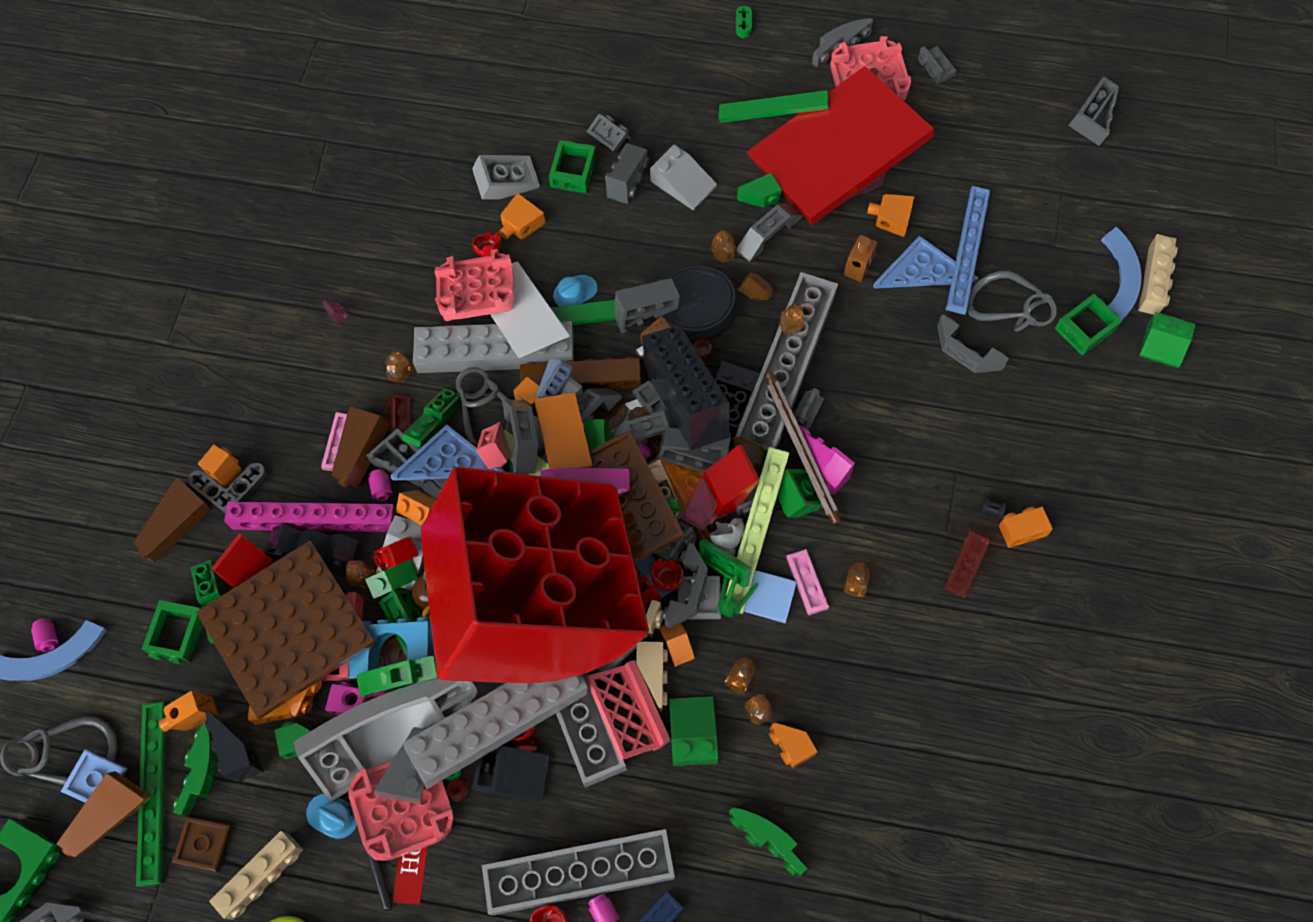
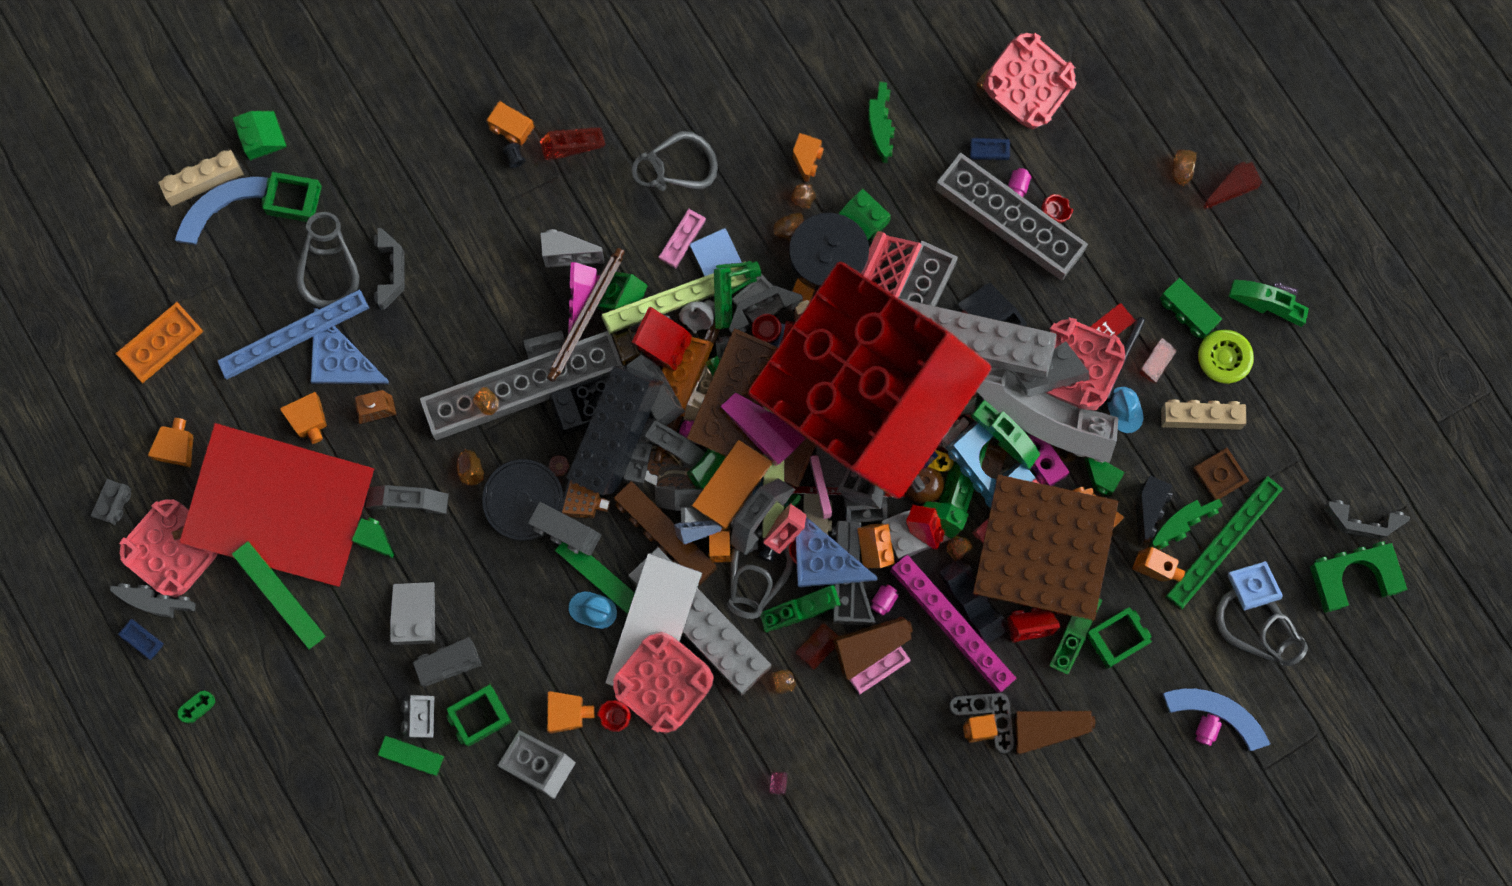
camera: 135 degrees left, 10 degrees up
dark orange slope [57,771,152,857] -> none
clear pink slope [681,478,717,530] -> none
clear orange rock [711,230,736,263] -> none
clear orange rock [843,561,870,598] -> none
dark grey wedge [1068,76,1119,146] -> none
none -> orange tile [116,302,204,383]
none -> dark blue plate [118,619,164,660]
none -> orange torso [148,418,193,467]
none -> green tile [378,736,444,776]
none -> light grey slope [541,230,605,267]
none -> dark grey animal [632,131,718,191]
none -> black brick [789,213,869,291]
none -> clear red slope [1139,338,1176,384]

